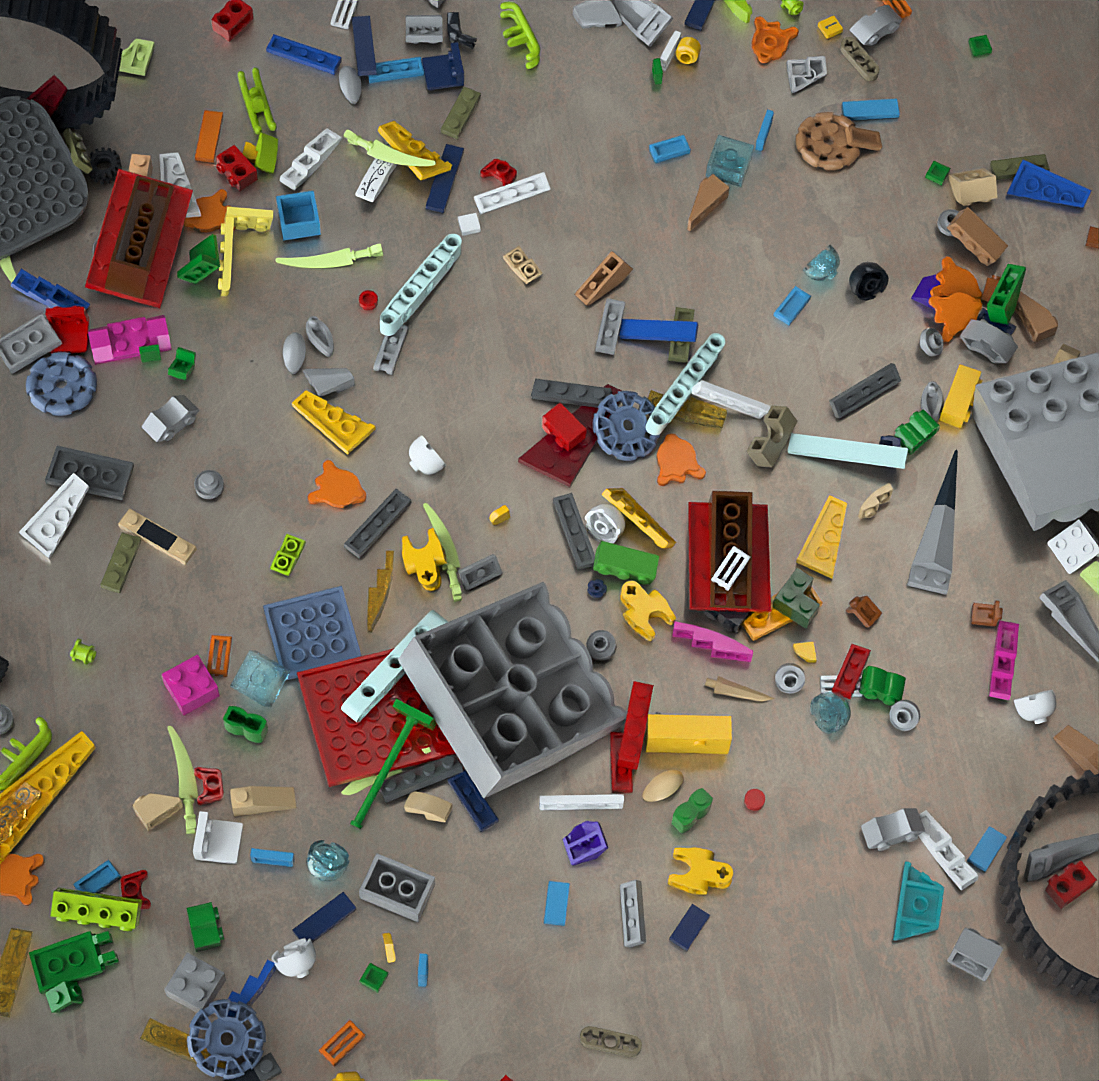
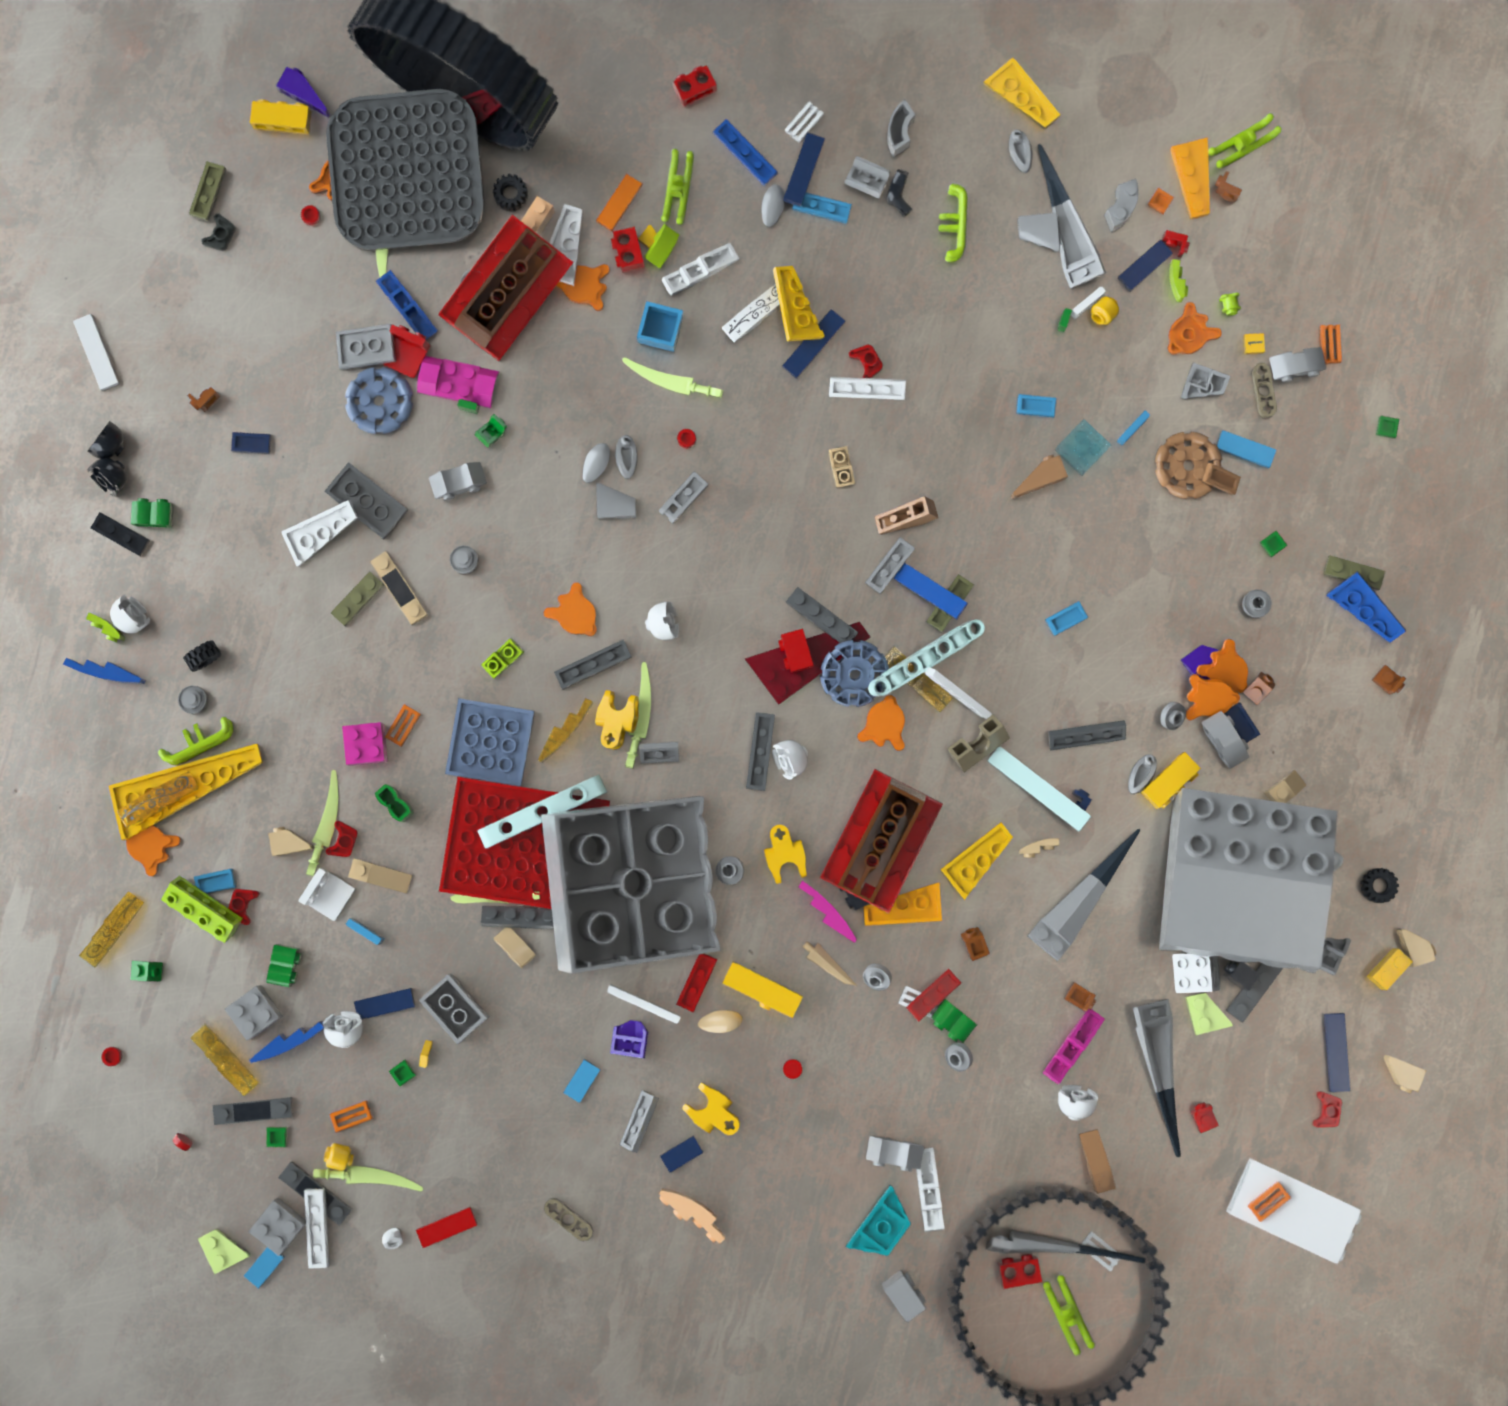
camera: 30 degrees right, 20 degrees up
green tile [29,931,119,994] -> none
olive plate [63,128,92,174] -> none
lime brick [70,638,97,665] -> none
yellowish green wing [120,38,155,76] -> none
green bracket [177,234,220,284] -> none
sand blue plate [187,999,266,1079] -> none
light yellow bracket [218,207,273,296] -> none
clear light blue brick [230,650,291,707] -> none
yellow wing [292,390,376,454] -> none
clear light blue cylinder [306,840,350,881] -> none
yellowish green sword [343,130,436,166] -> none
green tile [350,699,437,829] -> none
light aqua beam [380,234,462,336] -> none
dark azure tile [418,953,429,987] -> none
dark blue bracket [422,42,464,90] -> none
olive plate [441,87,481,140] -> none
dark blue tile [448,770,499,832] -> none
white tile [458,213,481,236] -> none
yellow tile [489,505,510,525] -> none
dark blue plate [587,579,607,598] -> none
bright green brick [593,541,659,585] -> none
yellow wing [602,488,676,549] -> none
red arch [617,681,654,770] -> none
green brick [671,788,713,833] -> none
white tile [711,546,750,591] -> none
brick [773,568,820,629] -> none
yellow tile [793,642,817,663] -> none
clear light blue cylinder [802,244,840,281] -> none
clear light blue cylinder [810,692,851,734] -> none
black cylinder [849,261,889,301] -> none
green brick [894,409,940,455] -> none
medium nougat brick [947,207,1008,266] -> none
tan slope [948,168,998,206] -> none
dark azure tile [967,826,1007,872] -> none
green slope [987,264,1026,325] -> none
medium nougat slope [1015,291,1058,343] -> none
none -> light nougat slope [659,1188,725,1244]

